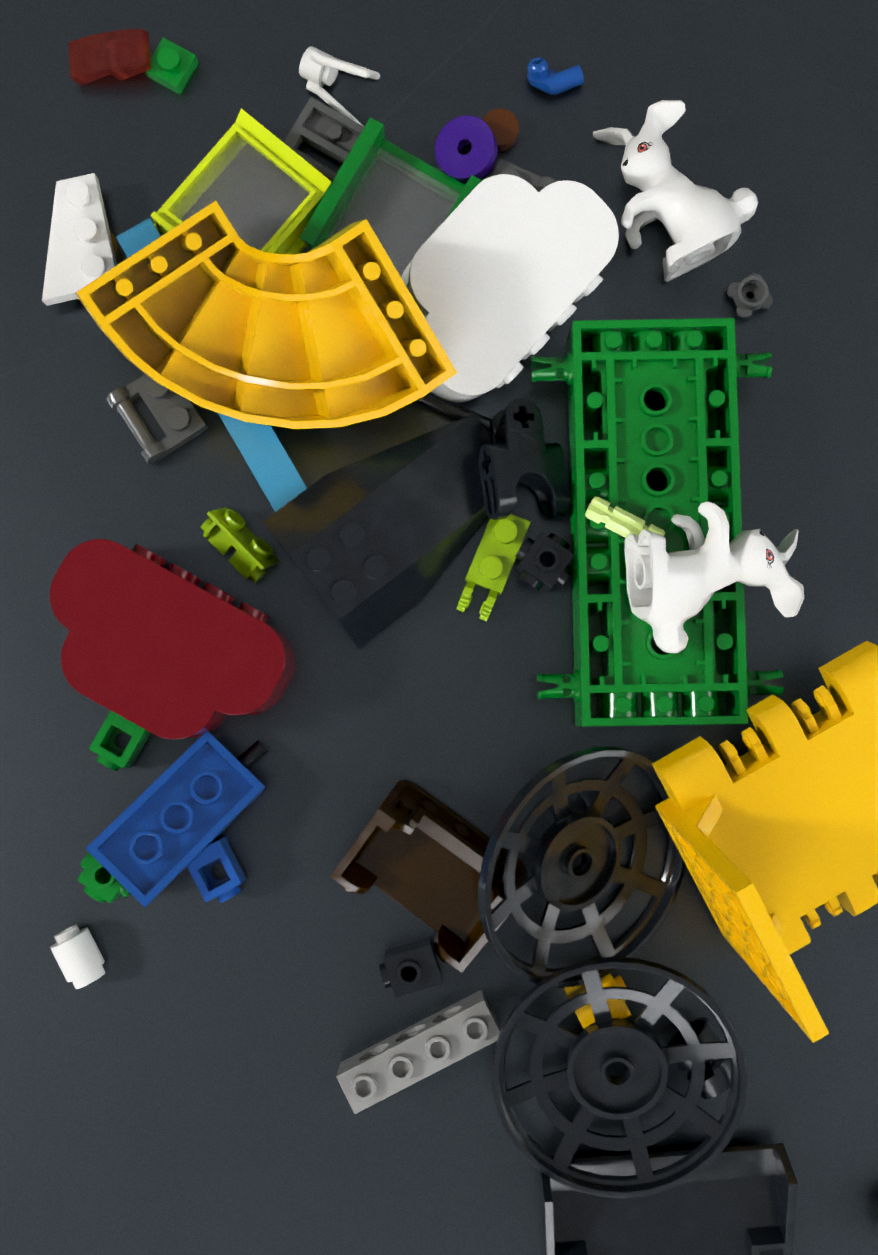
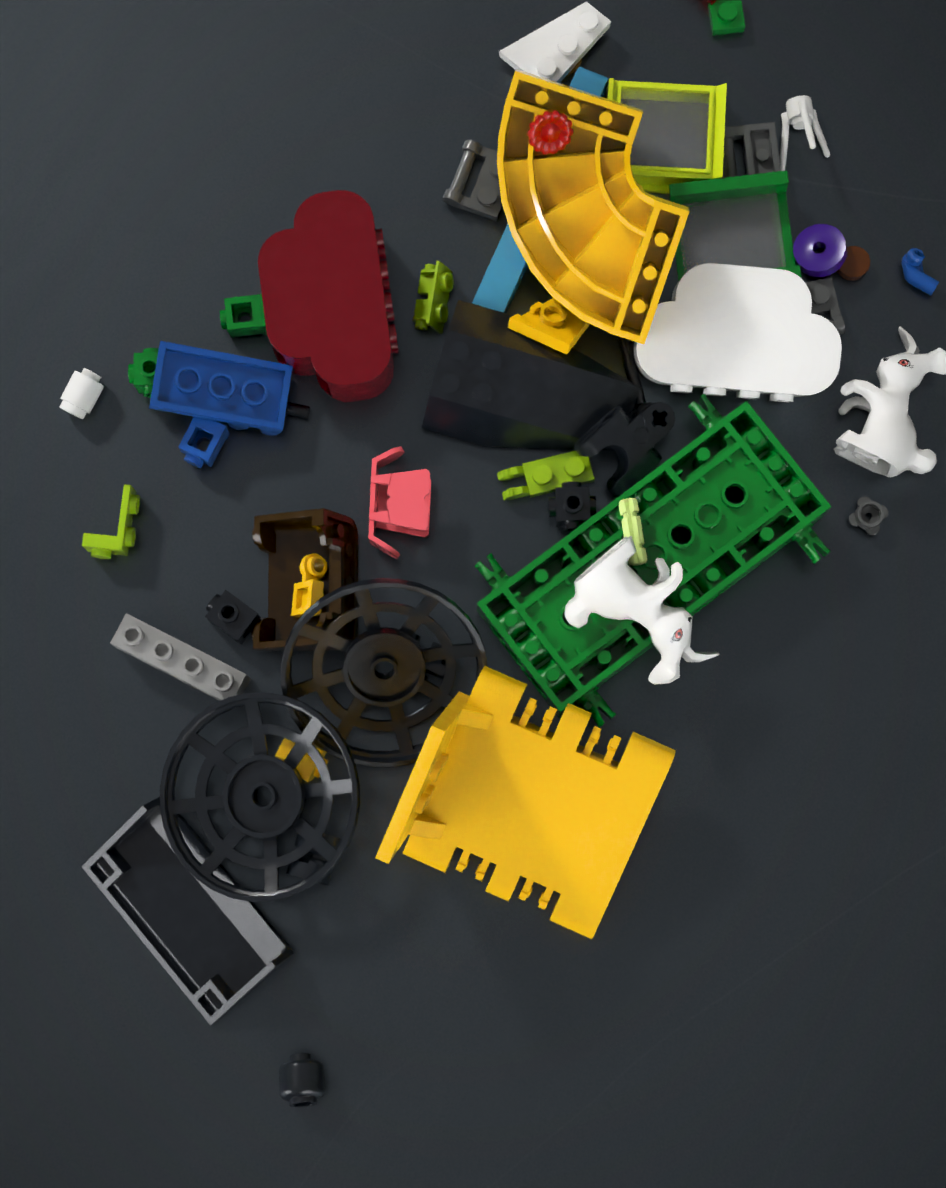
camera: 55 degrees right, 5 degrees down
none -> lime bracket [82,484,140,559]
none -> yellow plate [291,553,327,618]
none -> coral piece [368,446,431,559]
none -> yellow wing [507,298,590,354]
none -> red piece [527,110,574,155]

